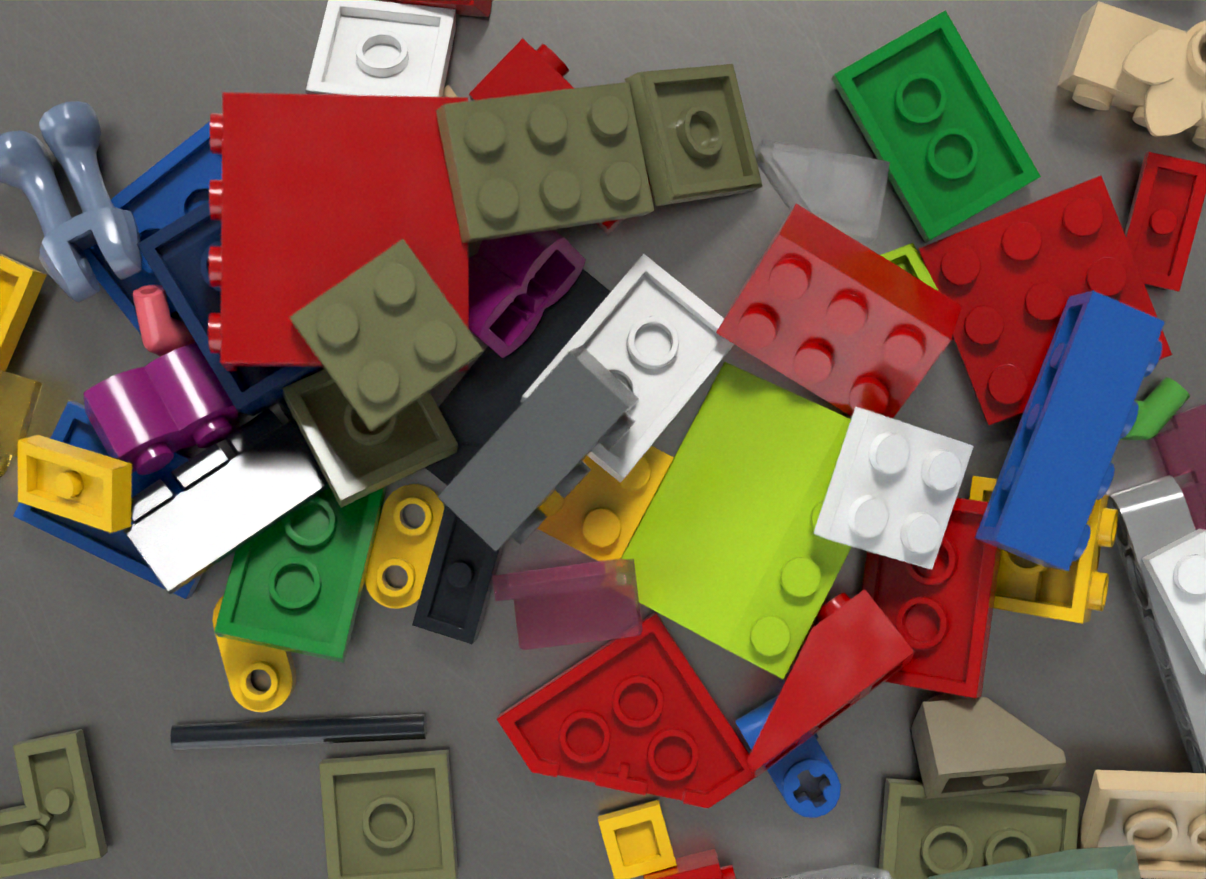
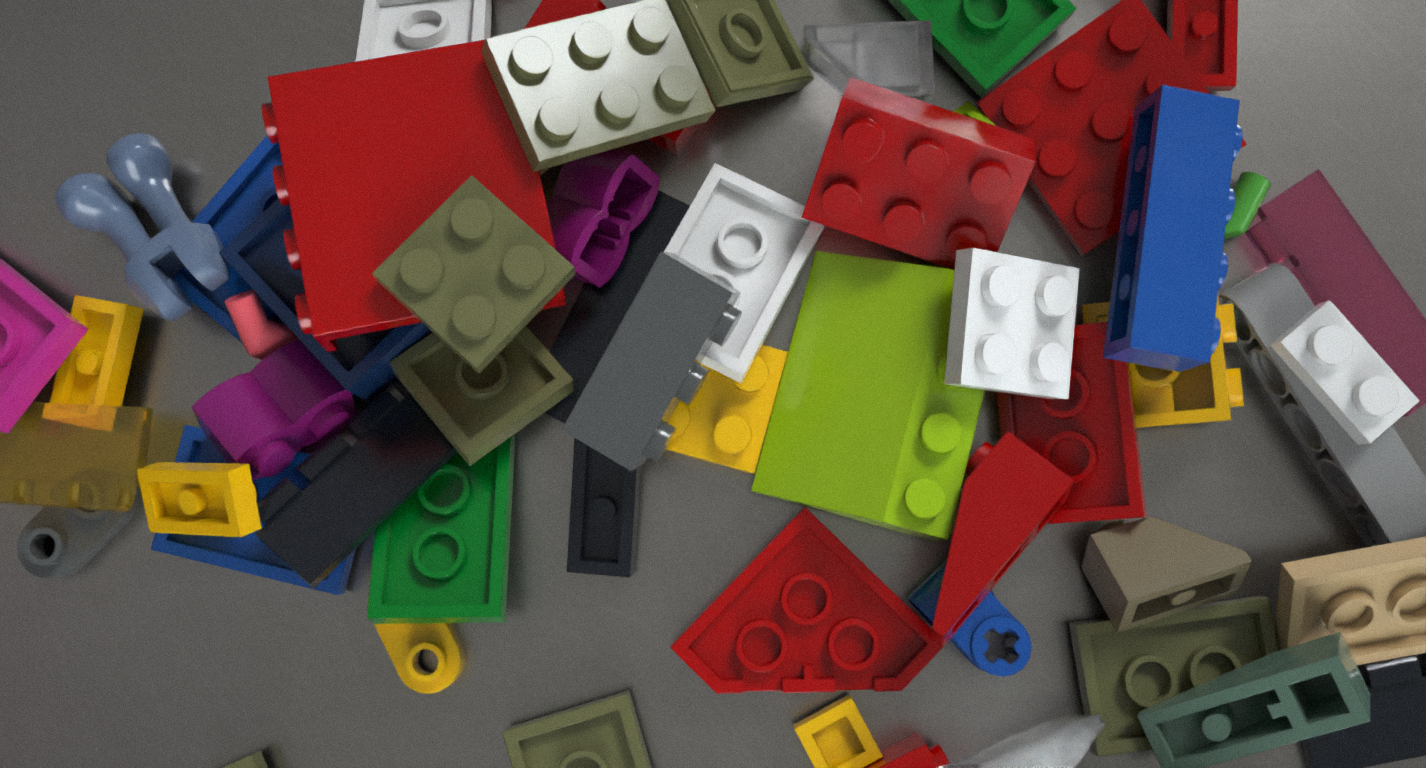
camera: 10 degrees left, 5 degrees down
black bar [170,714,427,750] -> none
yellow plate [365,483,446,609] -> none
clear pink panel [492,559,643,650] -> none

